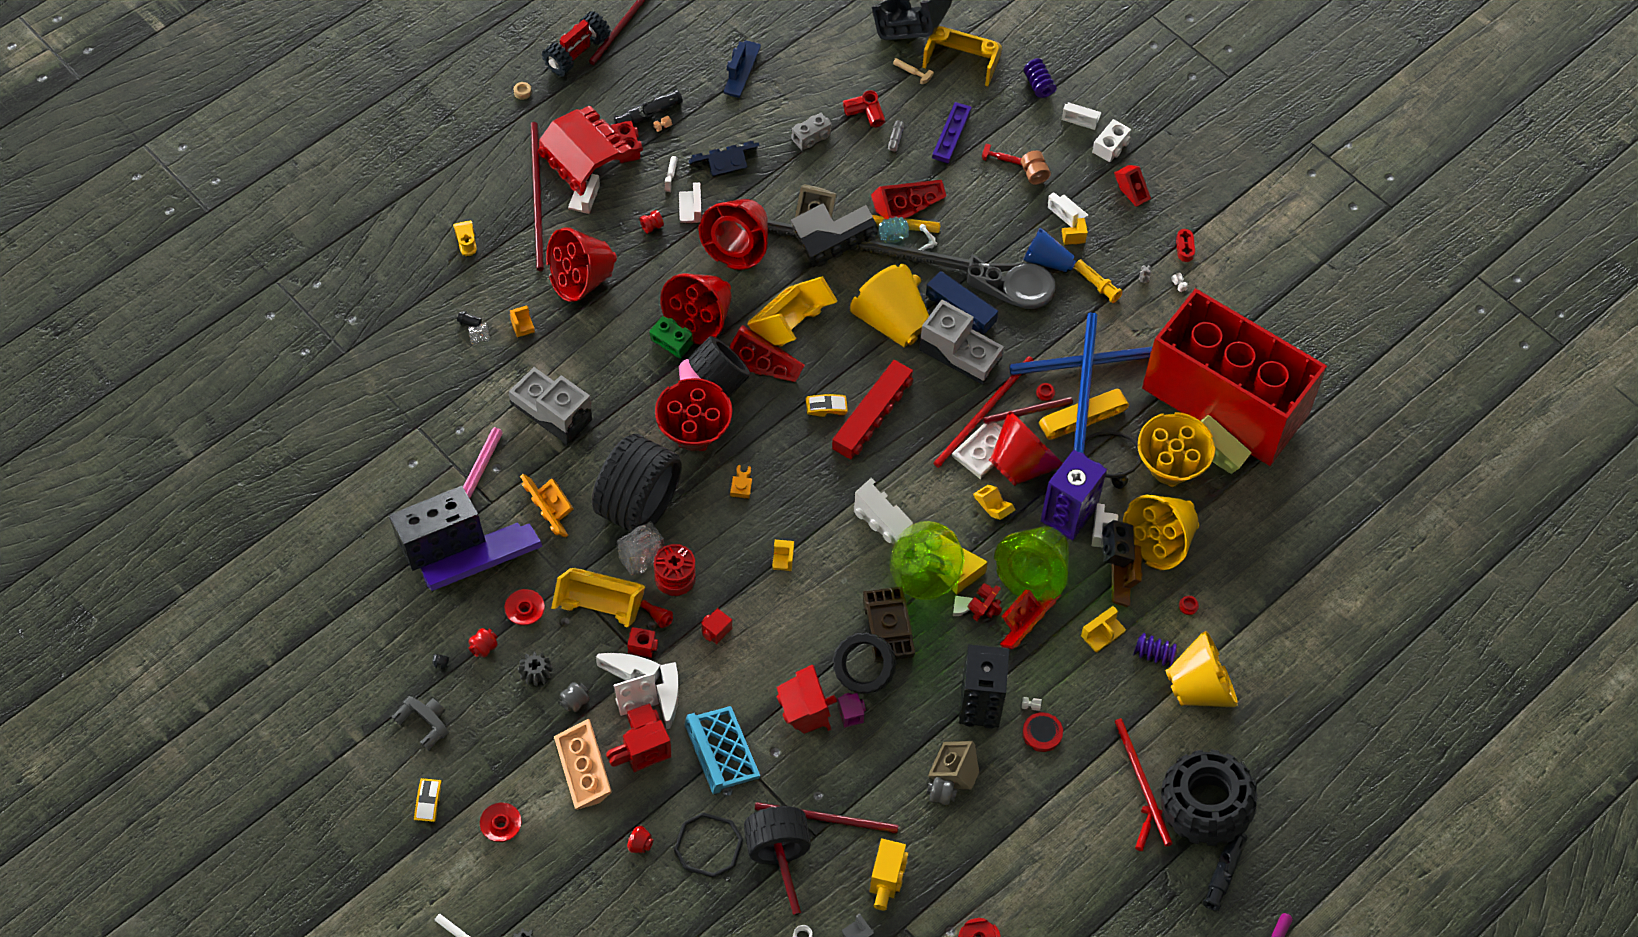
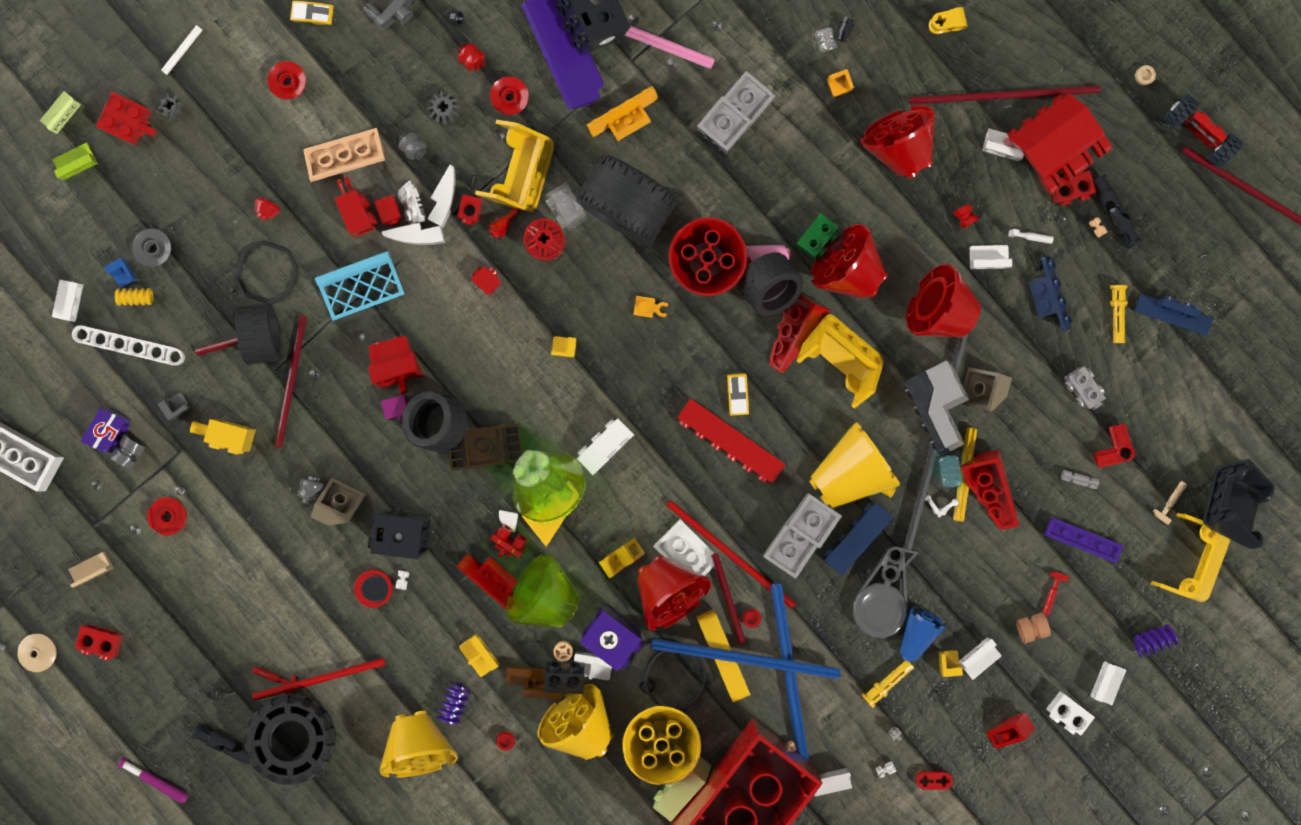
camera: 90 degrees right, 30 degrees up
none -> light nougat wheel [554,641,573,662]
none -> yellow pin [1110,285,1128,343]

